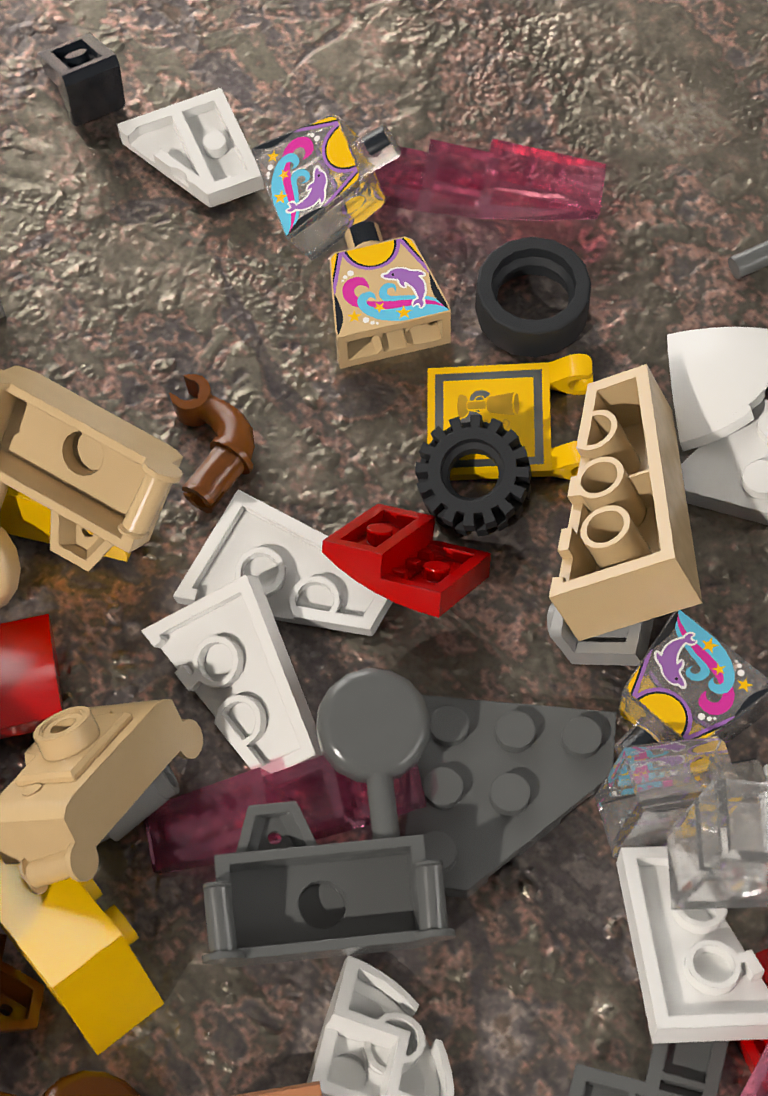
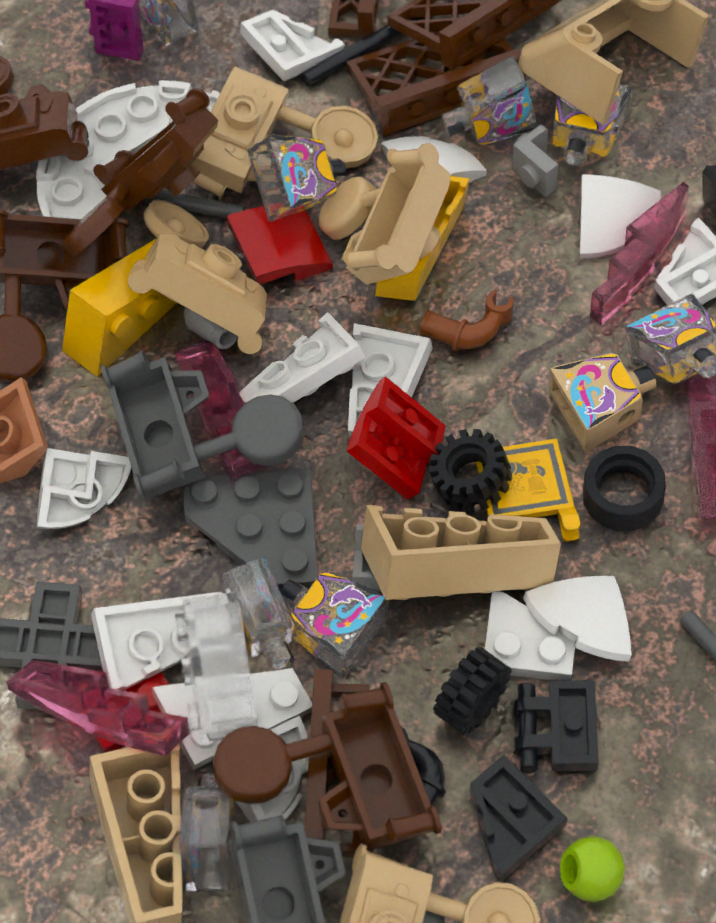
camera: 80 degrees right, 5 degrees down
none -> white brick [579,174,661,259]
none -> clear pink slope [590,181,689,326]

